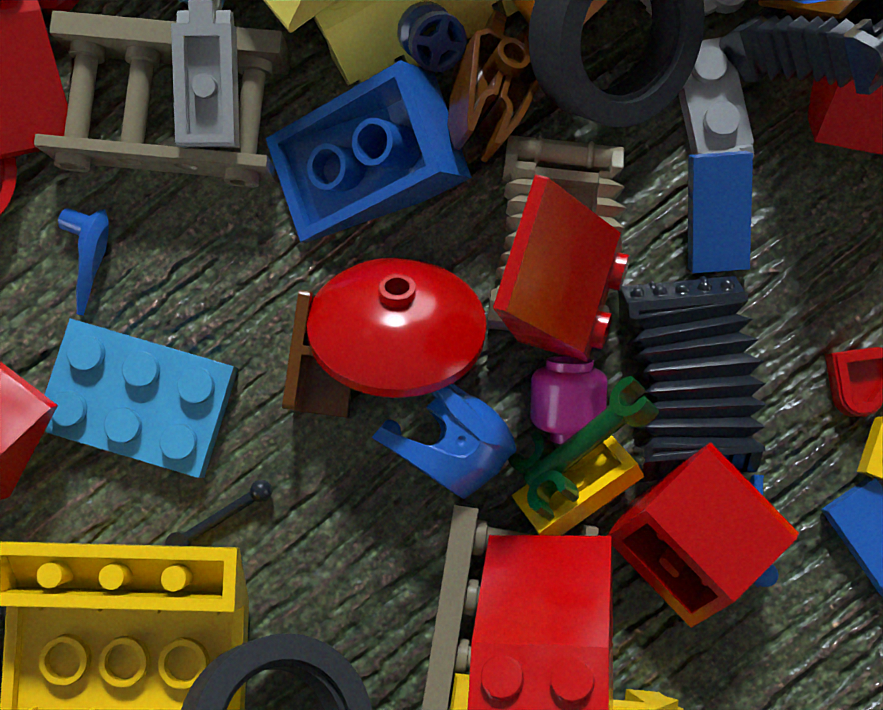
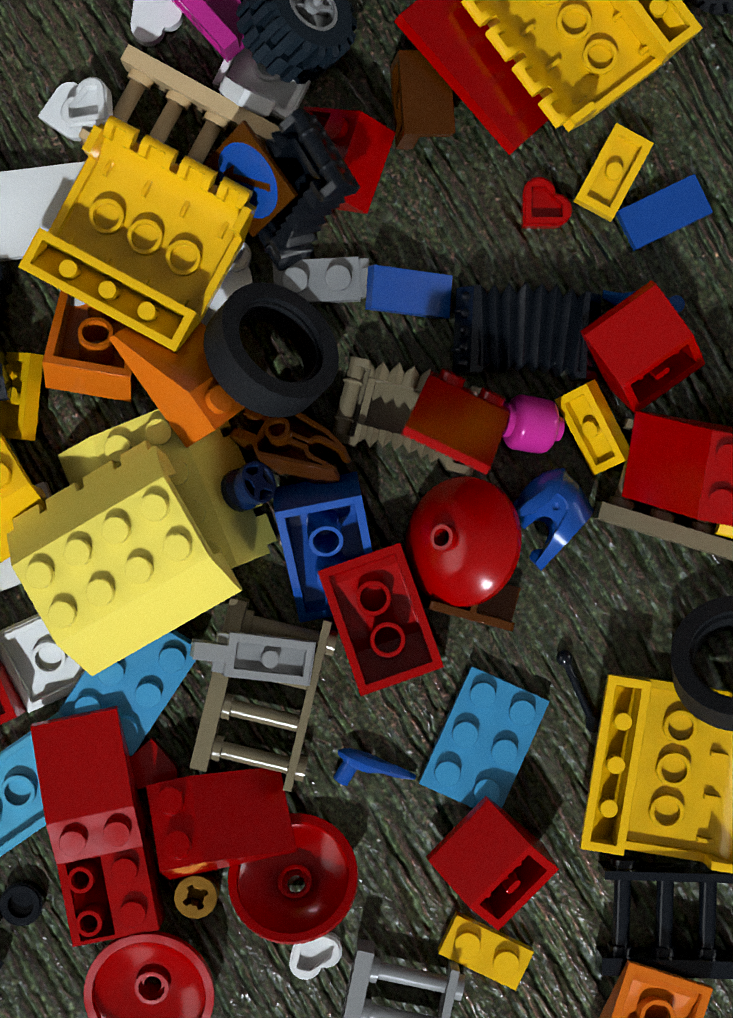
camera: 85 degrees left, 5 degrees up
dark green bar [508,376,660,521] -> none
none -> red slope [318,543,444,696]

